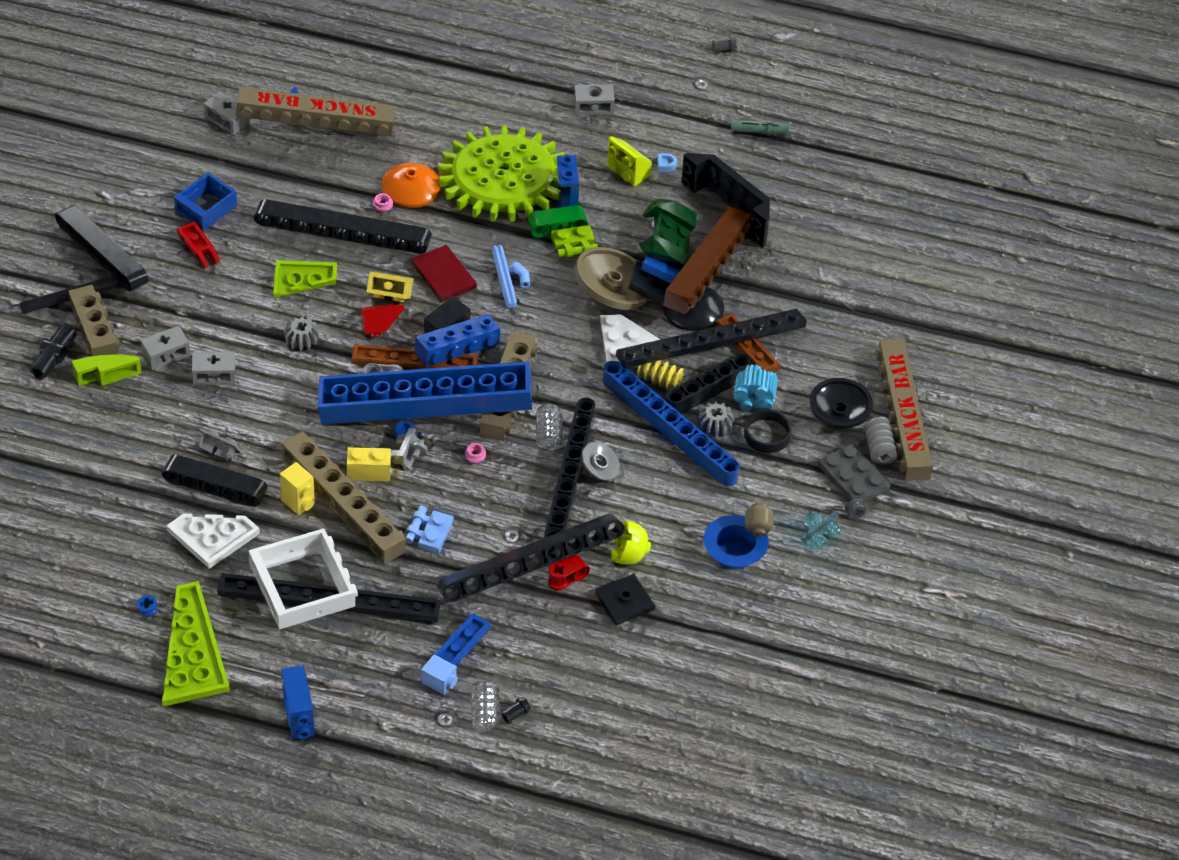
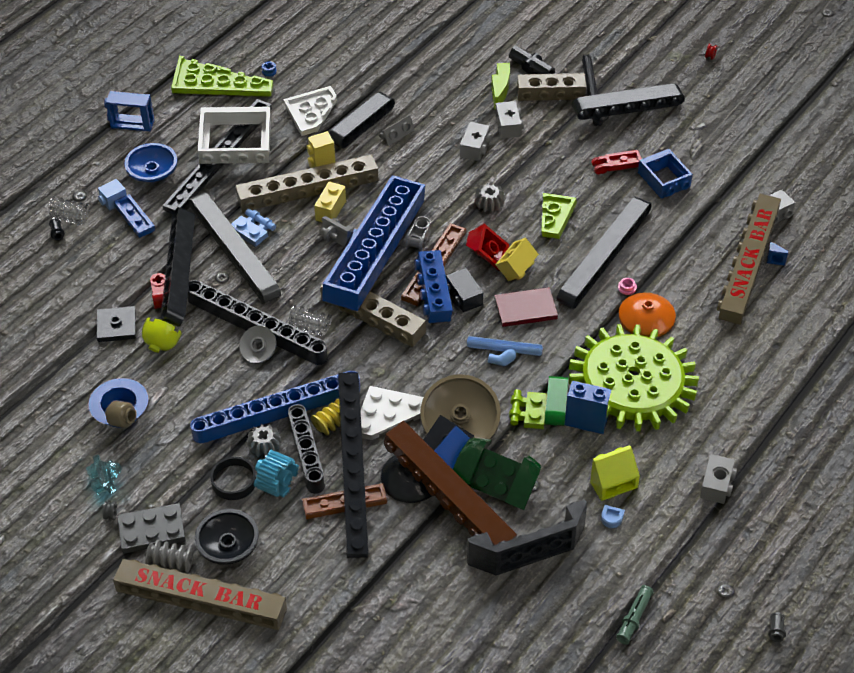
camera: 115 degrees right, 0 degrees up
bright pink plate [465,443,486,463] -> none
none -> blue dish [124,143,178,182]
none -> beam [189,192,281,303]

